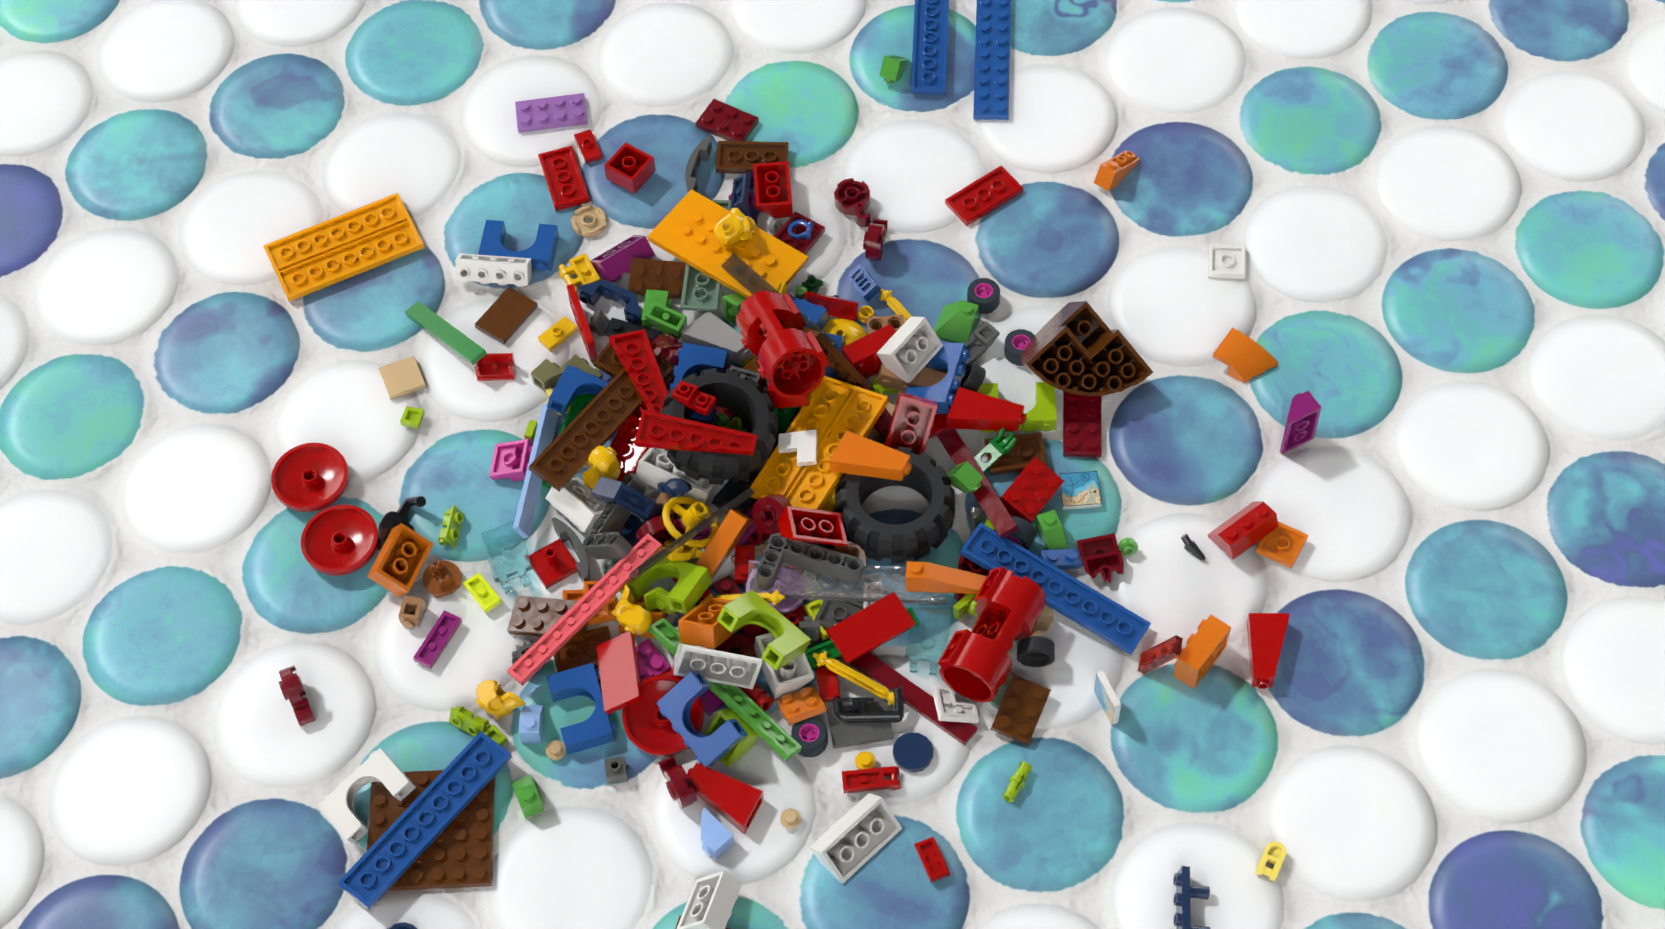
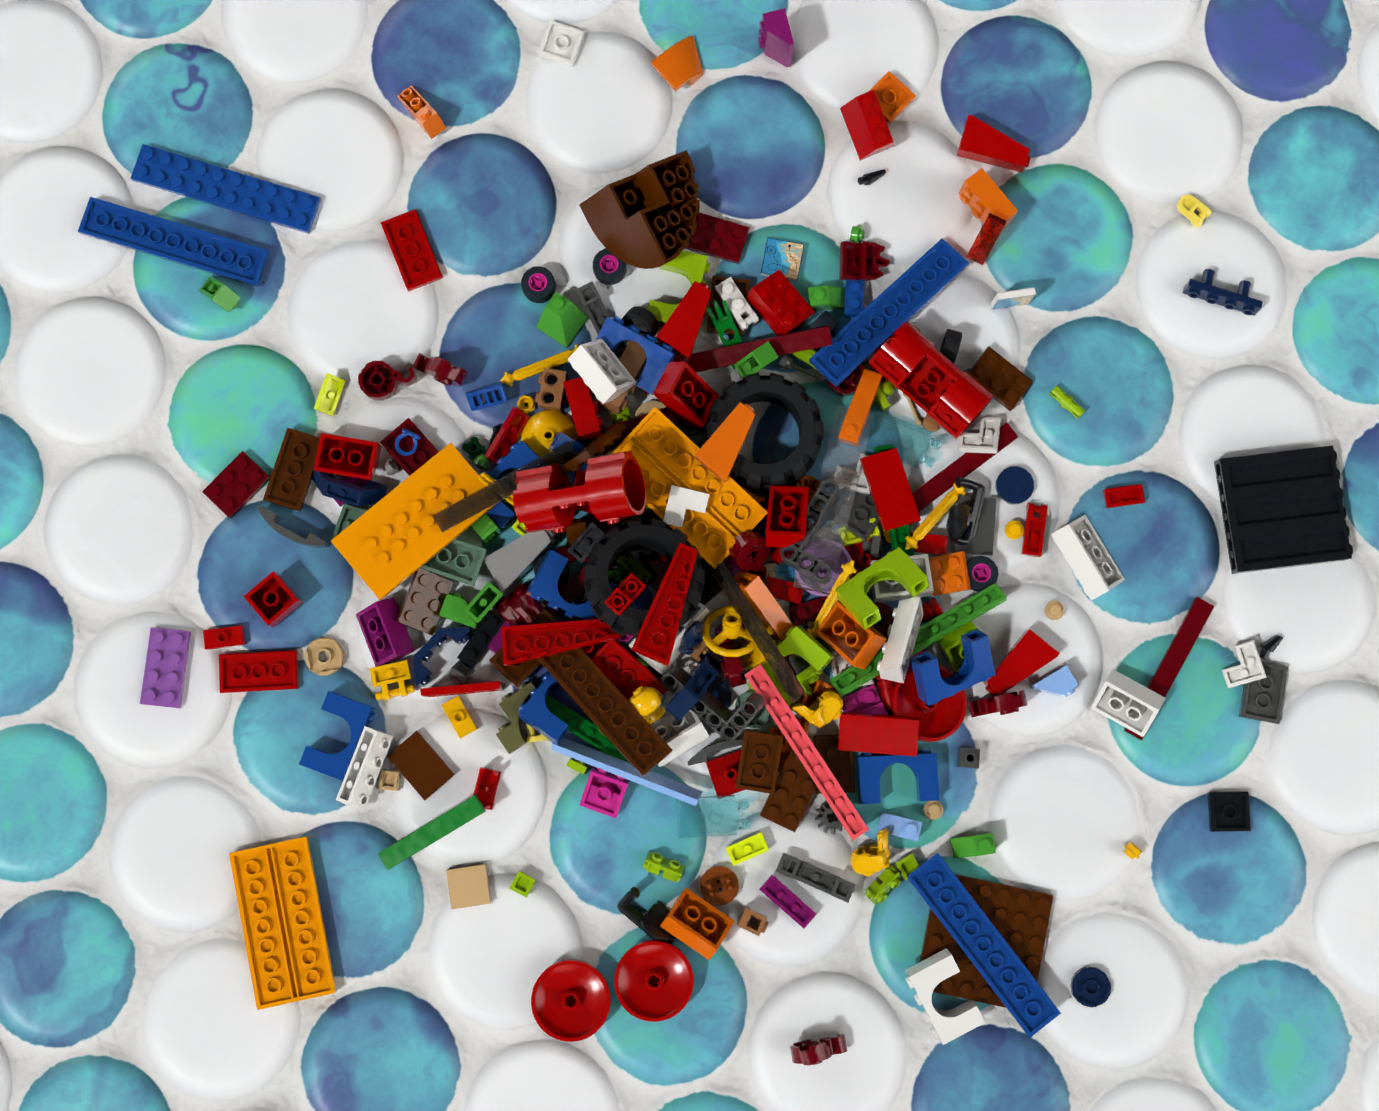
camera: 80 degrees left, 25 degrees up
yellow head [713,208,756,245] -> none
none -> neon yellow plate [314,373,345,416]
none -> tan tile [378,770,400,791]
none -> white plate [715,277,759,331]
none -> reddish brown plate [735,729,784,794]
none -> dark grey slope [776,853,856,903]

